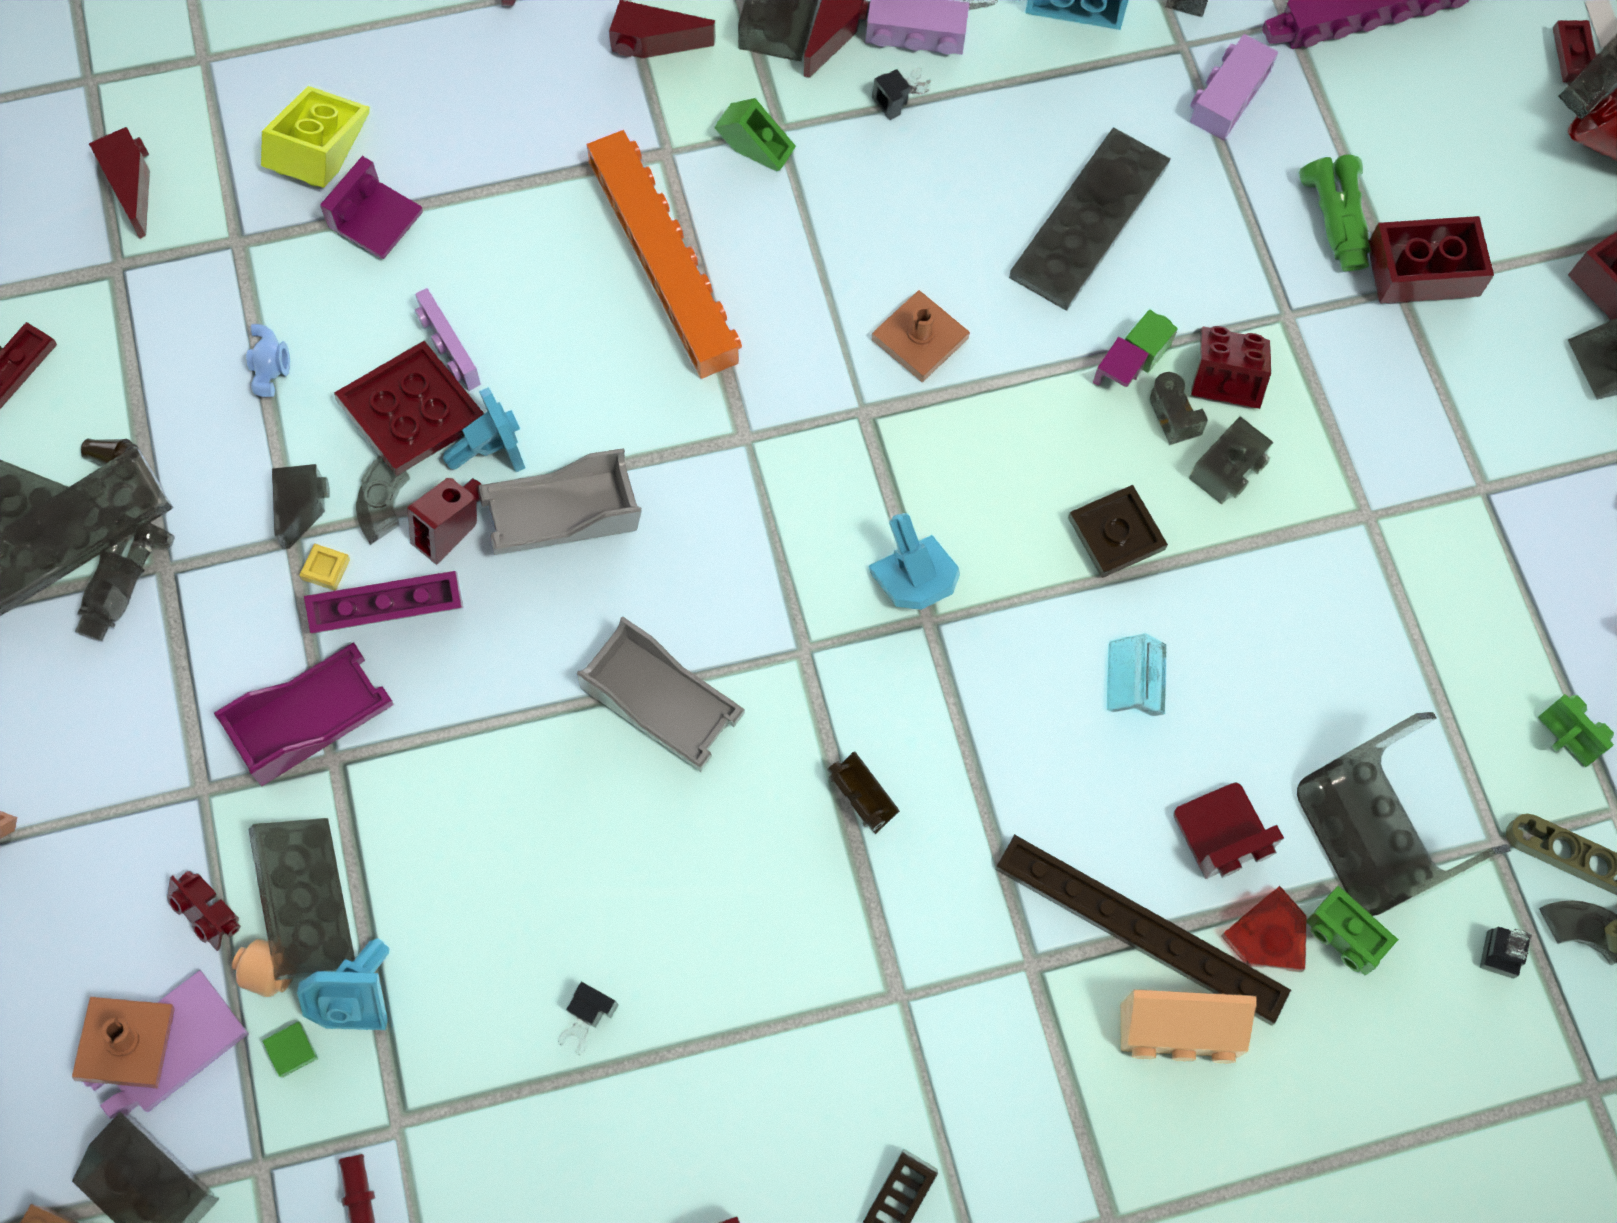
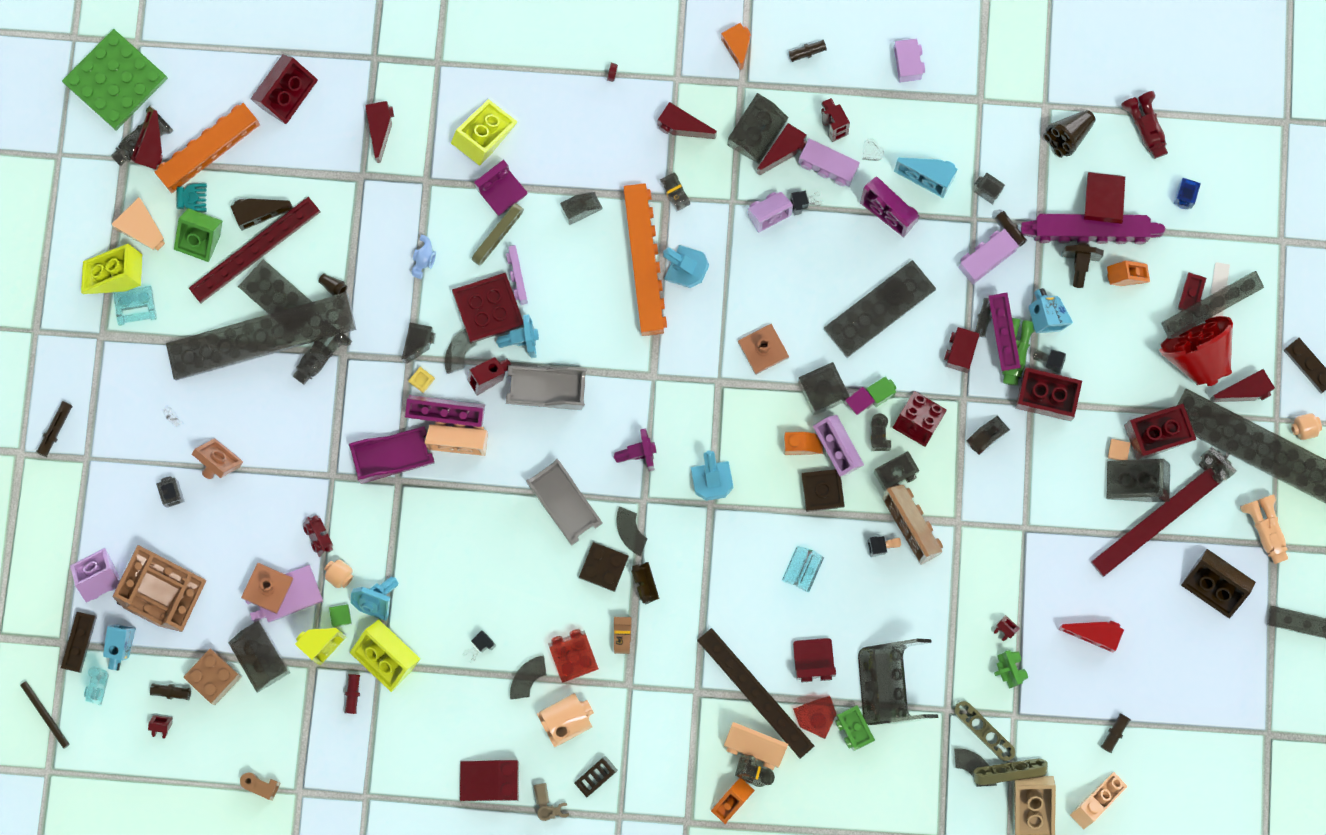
camera: 25 degrees right, 10 degrees up
clear smoke plate [248,818,355,981] -> none
bright green slope [714,98,796,171] -> none
black piece [1479,926,1532,979] -> none
none -> neon yellow slope [295,628,347,666]
none -> neon yellow slope [349,619,420,692]
none -> light nougat slope [425,422,488,456]
none -> olive beam [471,203,524,266]
none -> clear smoke tile [510,655,547,700]
none -> light nougat cylinder [537,693,594,748]
none -> clear red plate [548,629,599,683]
none -> clear smoke slope [560,192,603,225]
none -> dark brown plate [579,542,629,592]
none -> magenta piece [613,428,657,472]
none -> medium nougat leg [614,617,632,654]
none -> clear smoke tile [616,506,648,557]
none -> clear smoke leg [660,172,691,212]
none -> medium azure piece [663,245,709,288]
none -> orange slope [711,777,755,824]
none -> clear smoke leg [735,755,775,787]
none -> lavender slope [748,192,793,233]
none -> orange slope [784,432,823,455]
none -> clear smoke brick [798,362,849,416]
none -> lavender brick [813,415,864,477]
none -> magenta wedge [860,176,919,238]
none -> black piece [867,536,902,558]
none -> medium nougat slope [882,484,943,565]
none -> dark red brick [944,327,980,373]
none -> clear smoke slope [966,416,1010,455]
none -> clear smoke pin [975,298,992,338]
none -> magenta piece [988,292,1021,371]
none -> dark red tile [994,615,1020,641]
none -> dark brown pin [995,211,1028,248]
none -> medium azure torso [1029,288,1073,333]
none -> black piece [1033,349,1066,374]
none -> dark brown piece [1061,243,1104,288]
none -> orange slope [1107,260,1150,286]
none -> light nougat tile [1107,439,1131,462]

